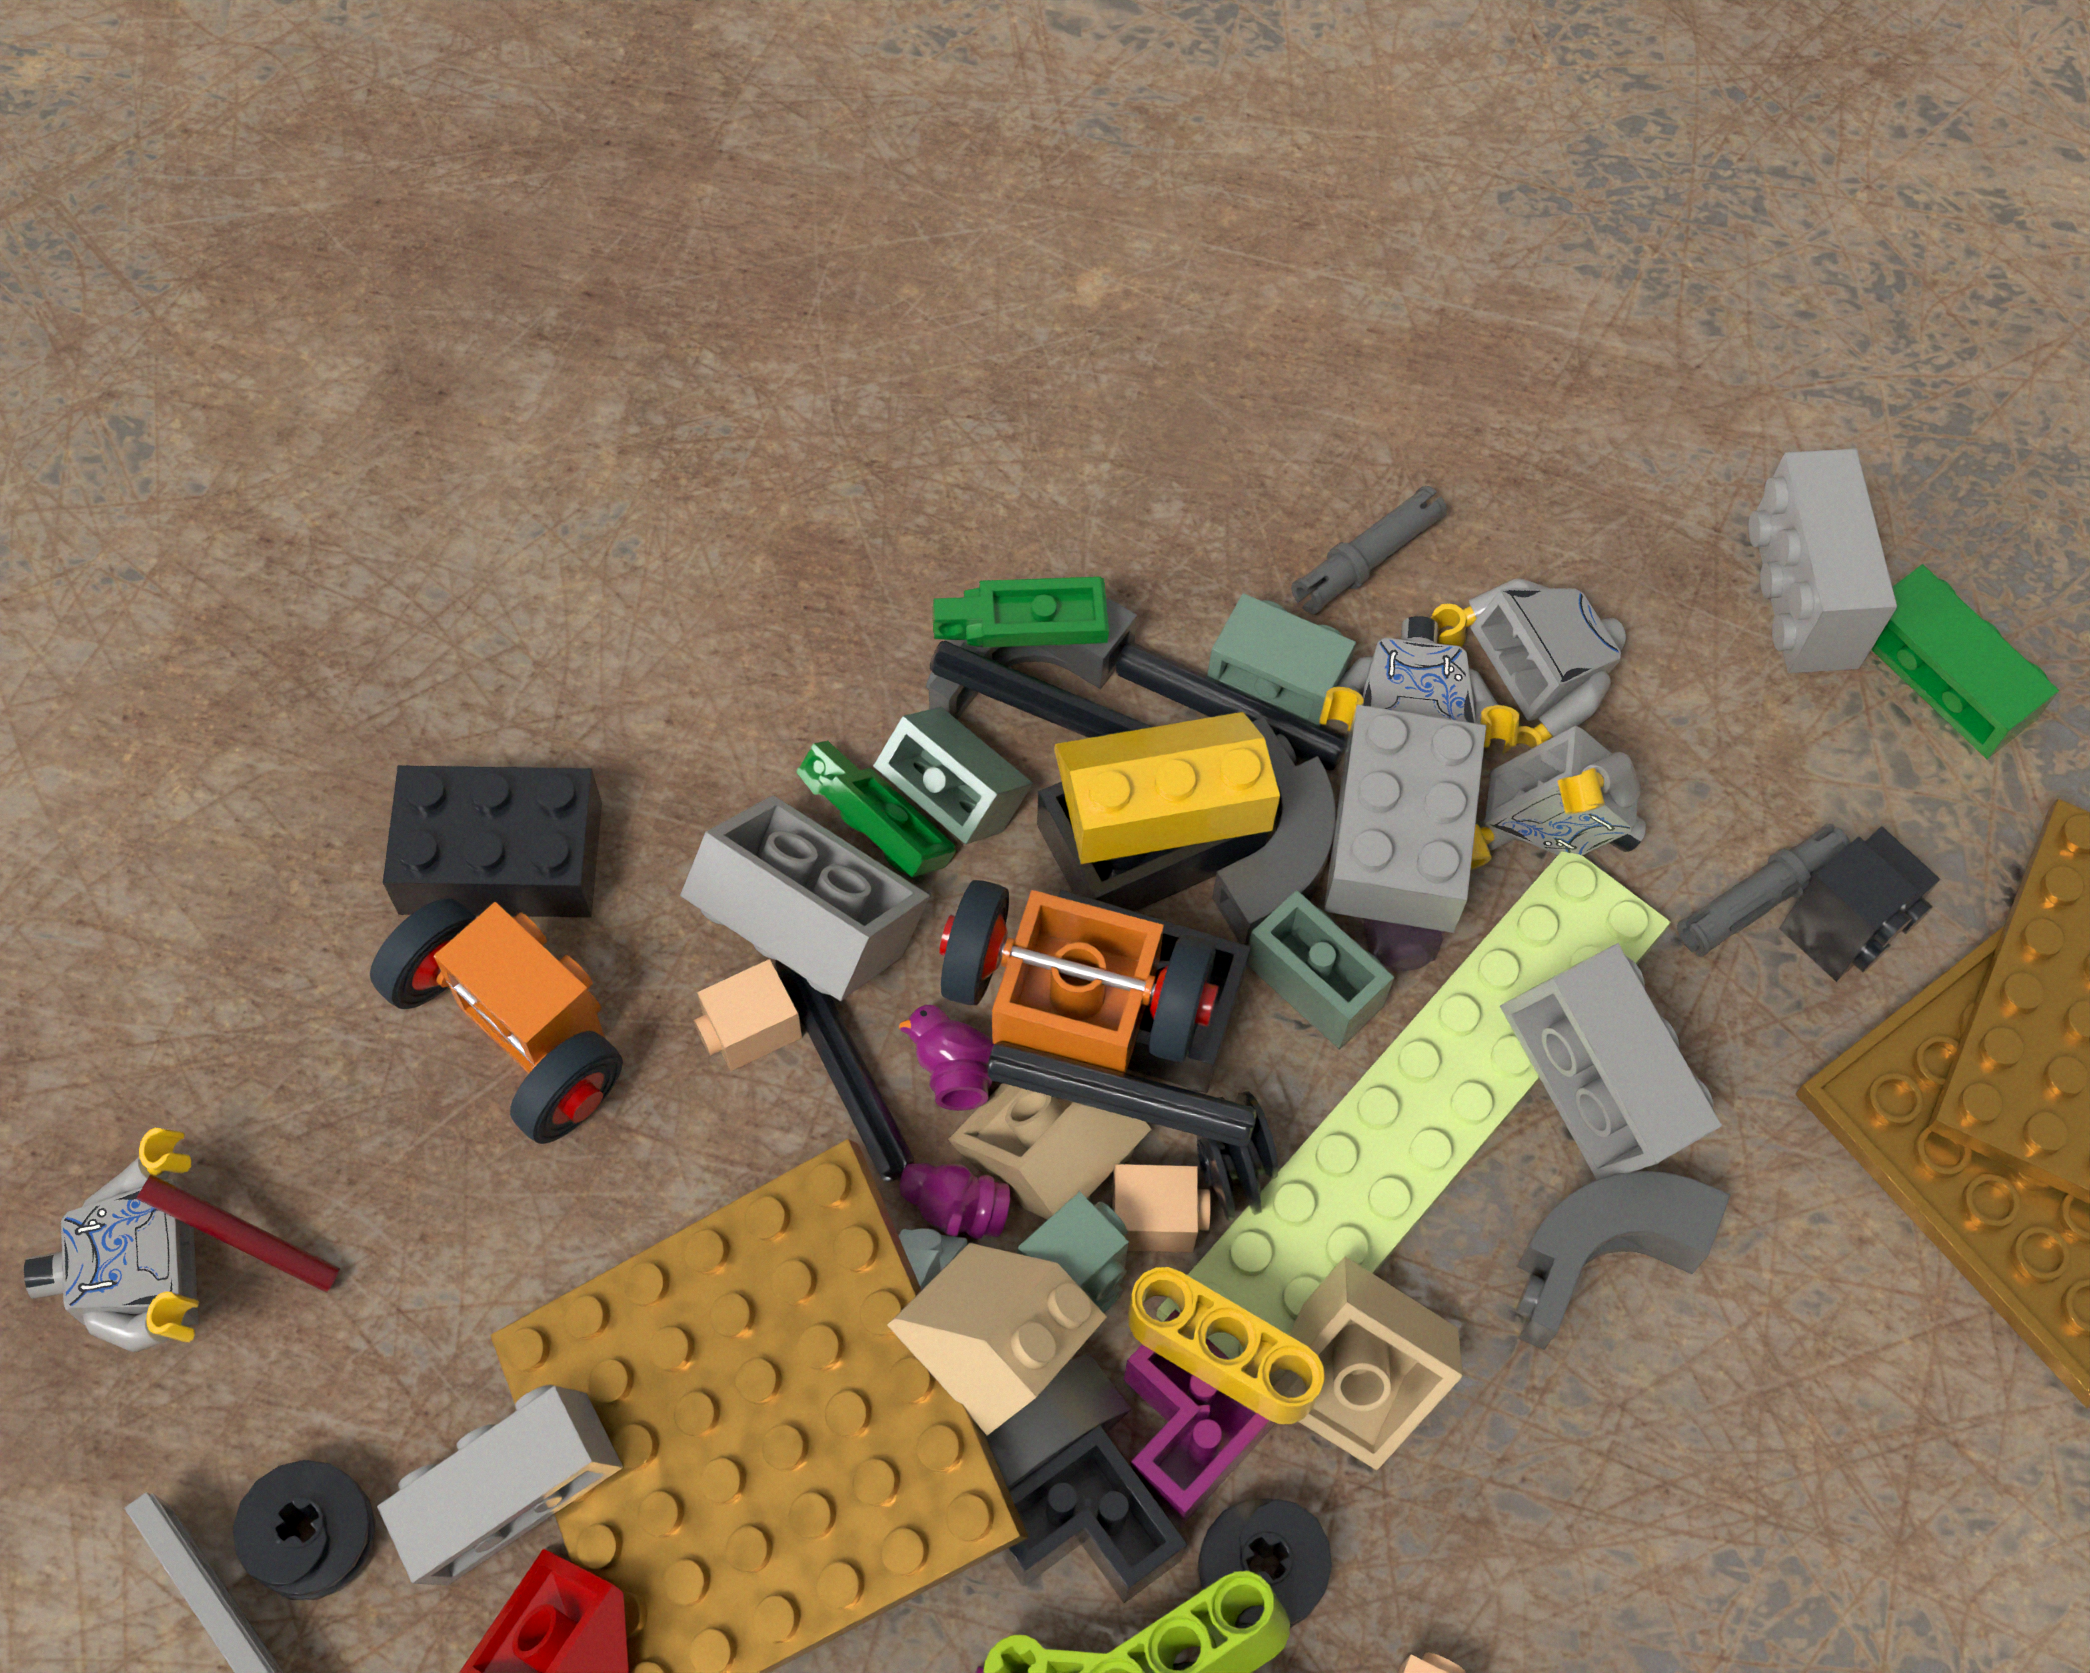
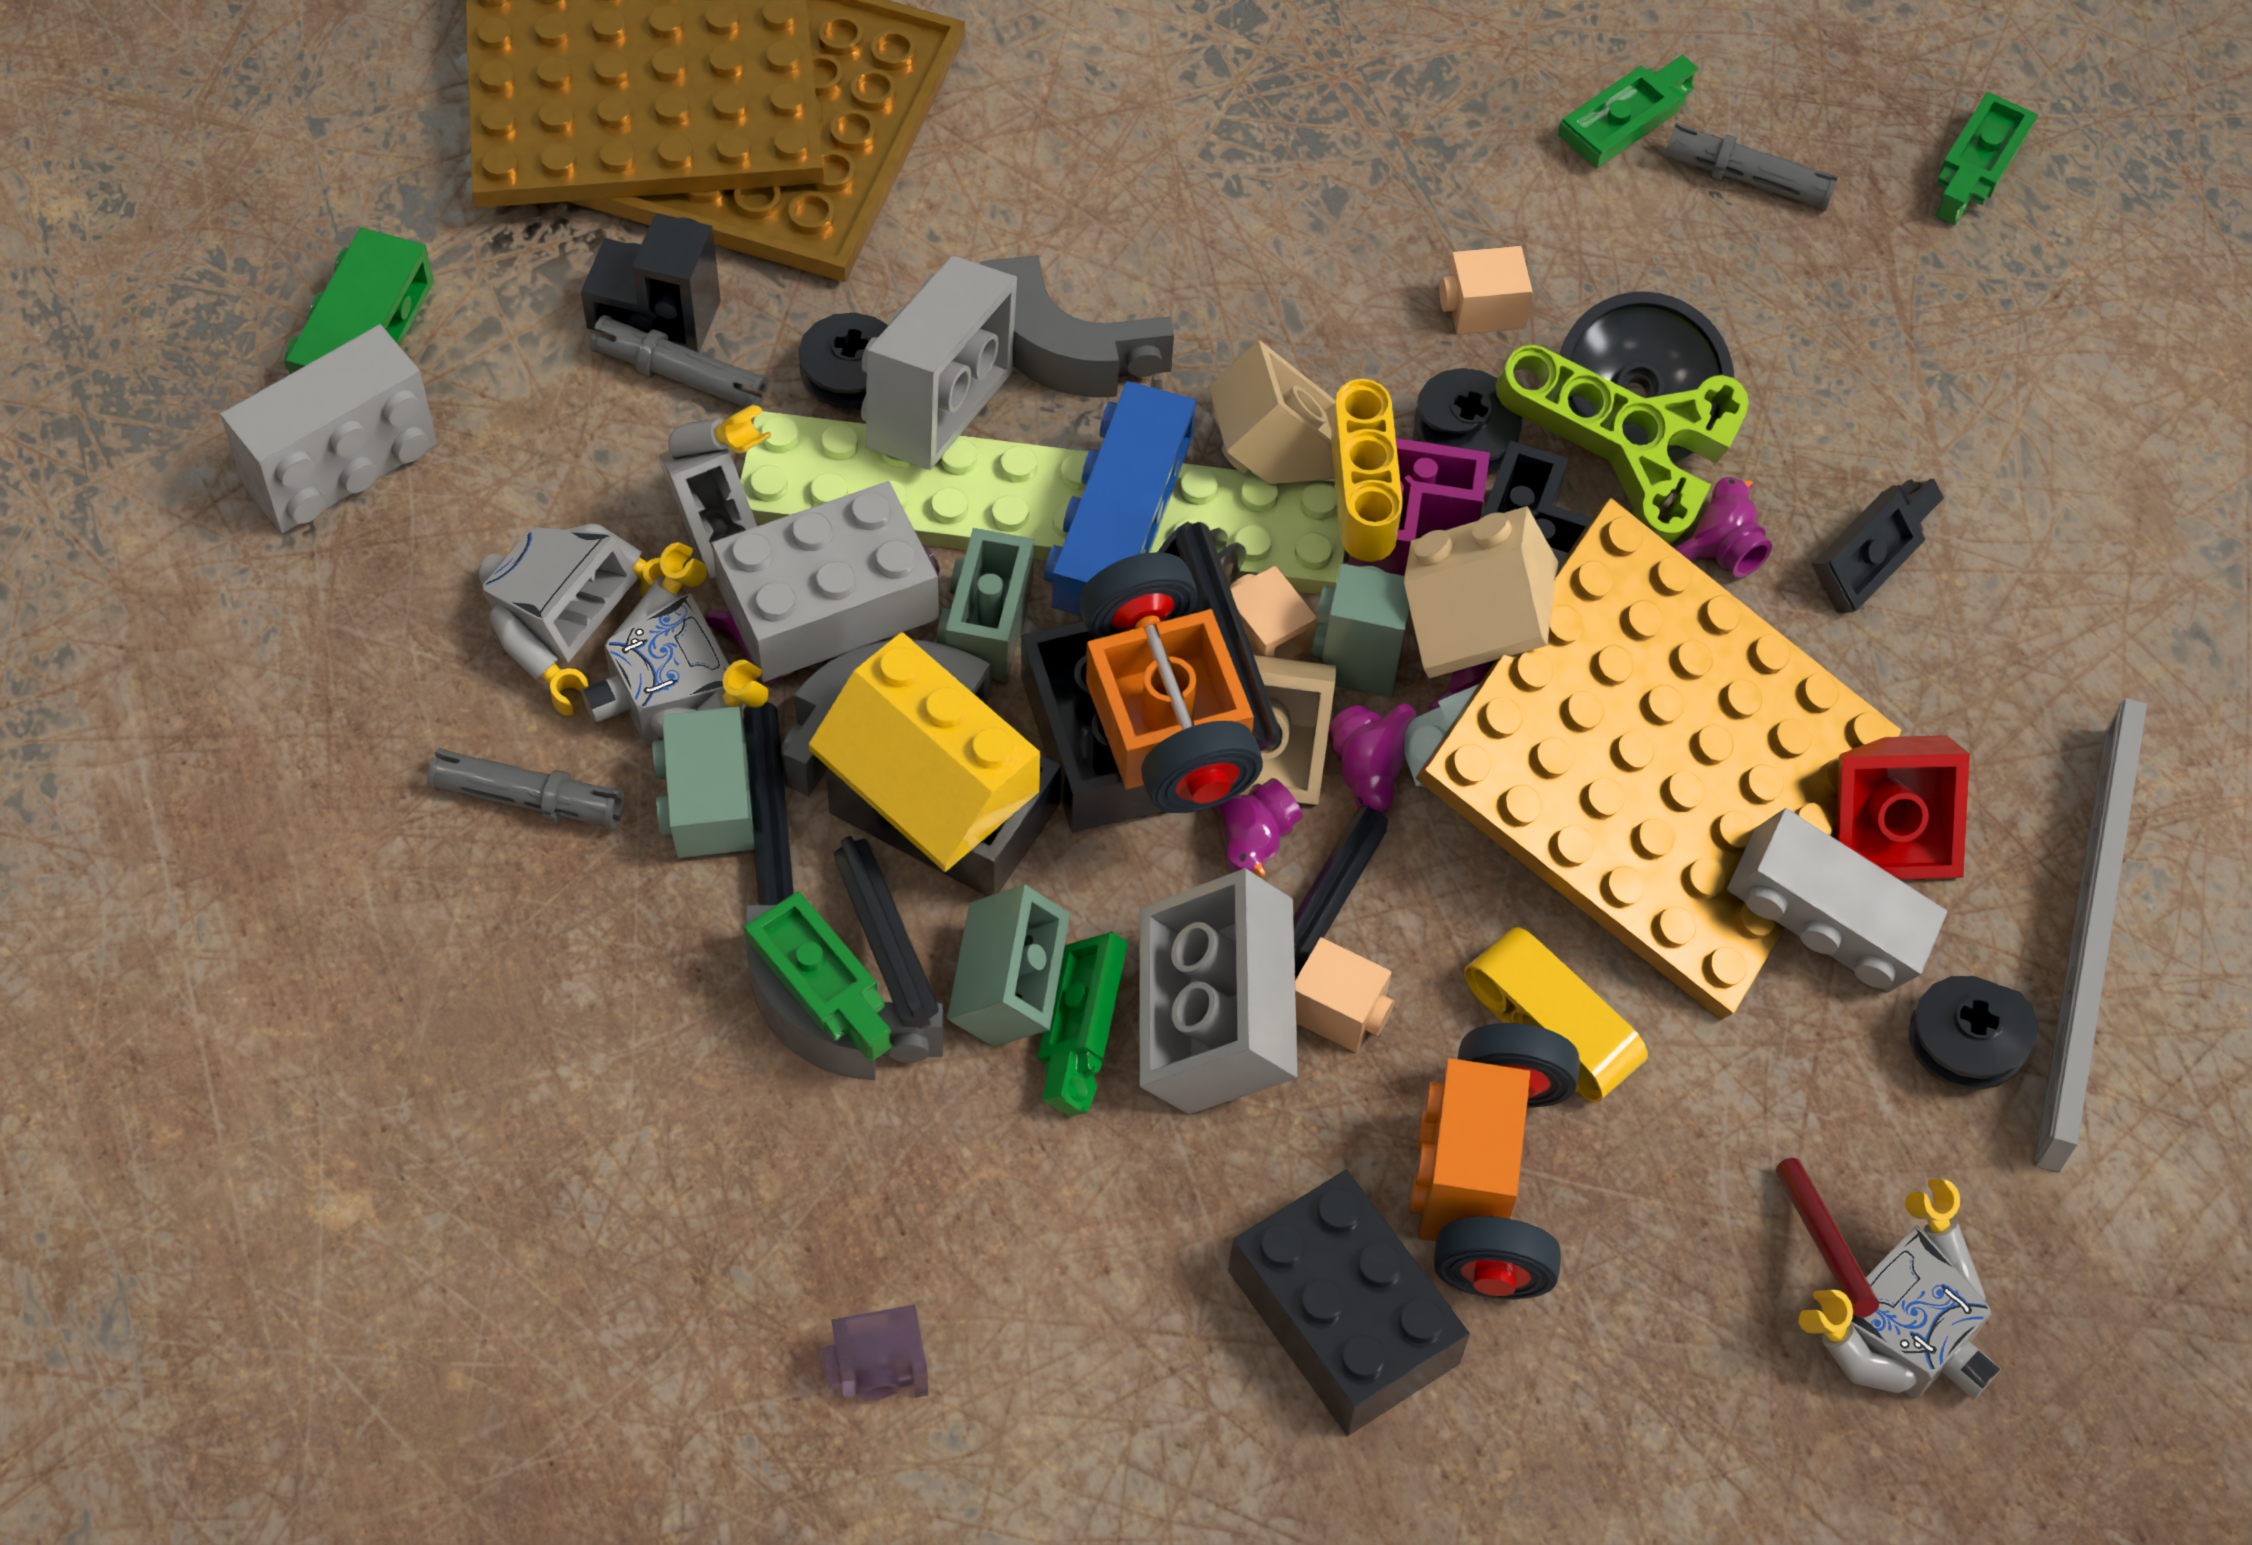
camera: 125 degrees left, 5 degrees down
none -> black piece [798,312,889,410]
none -> clear purple brick [821,1304,929,1400]
none -> blue brick [1044,381,1196,616]
none -> yellow beam [1464,927,1648,1103]

